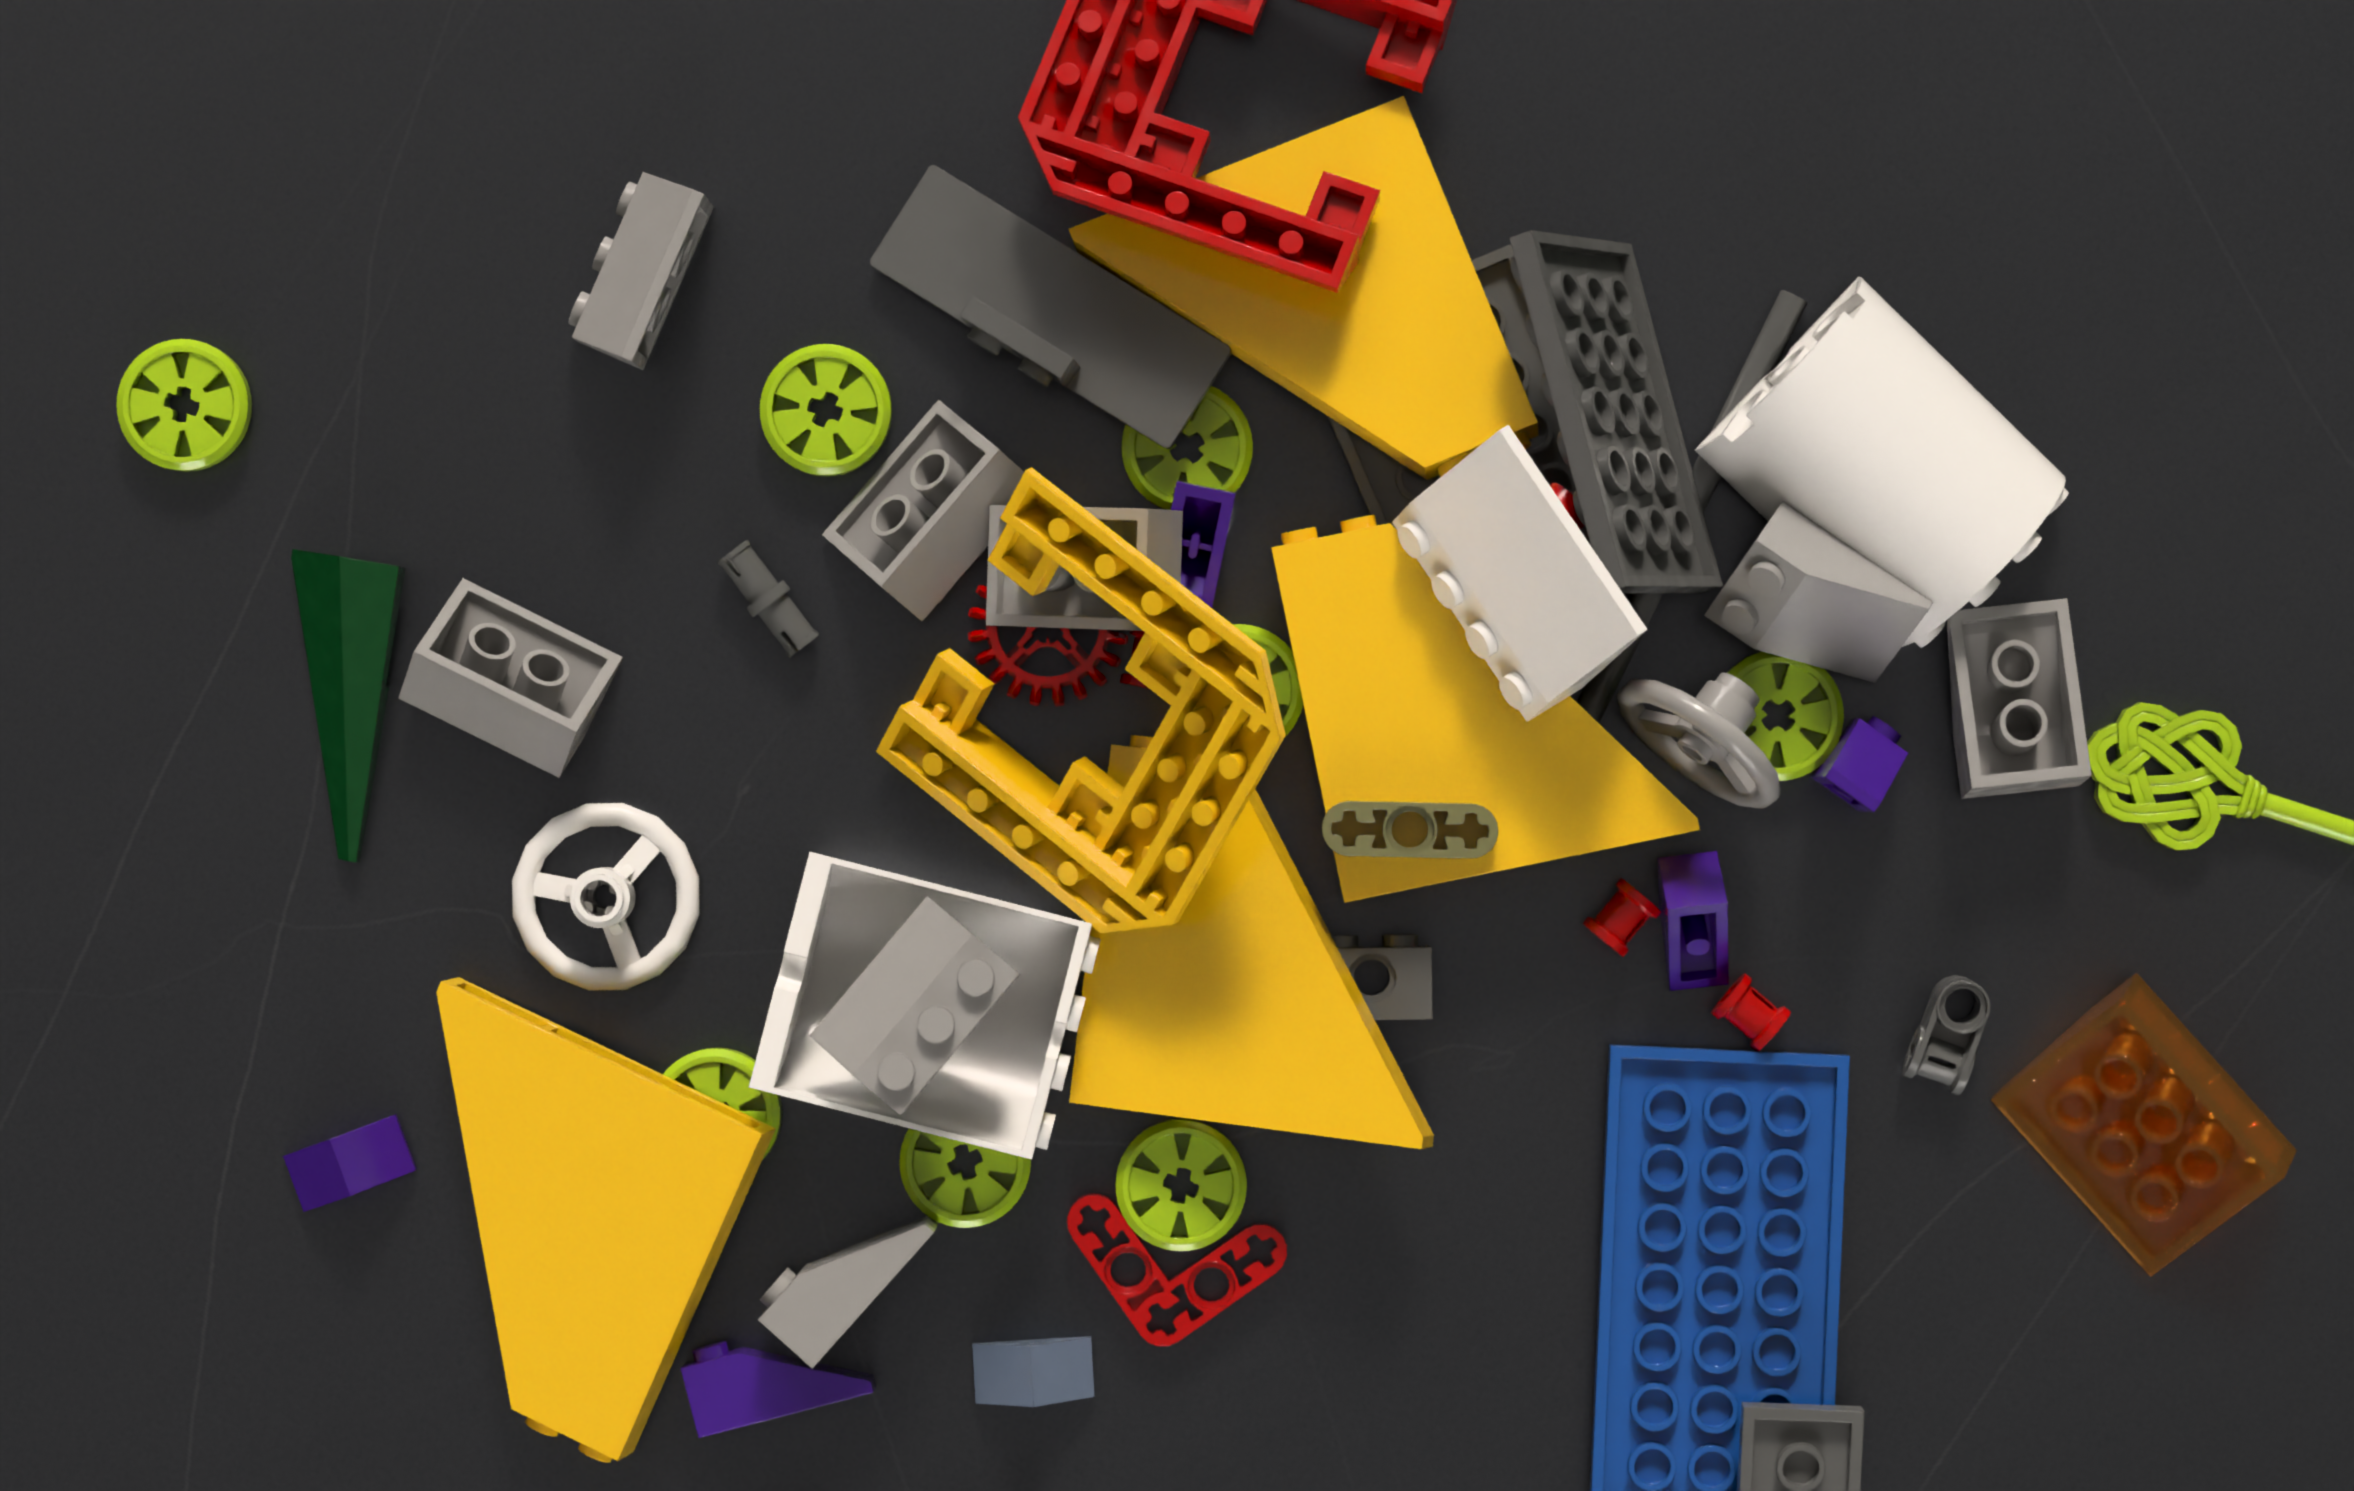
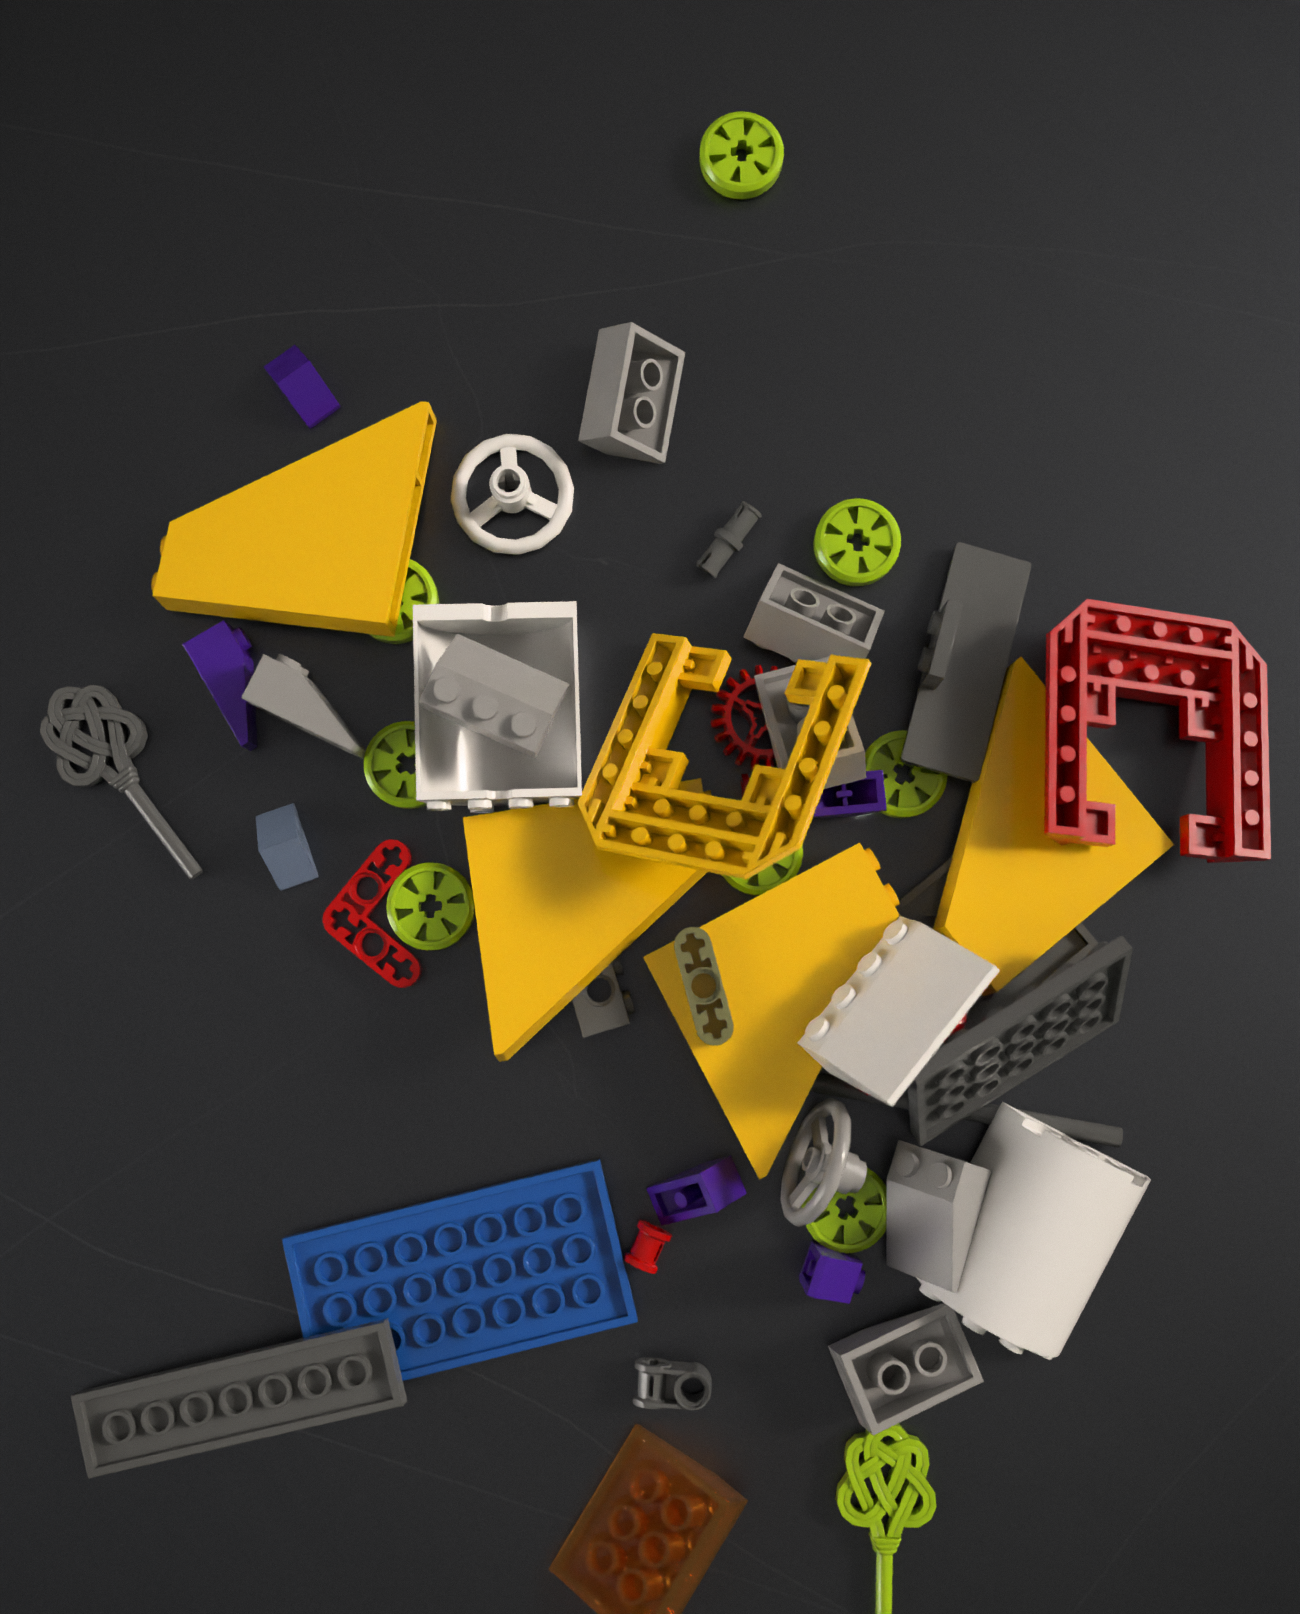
camera: 75 degrees right, 5 degrees down
dark green wedge [291,549,406,862] -> none
light grey slope [568,172,714,370] -> none
red bush [1582,878,1661,957] -> none

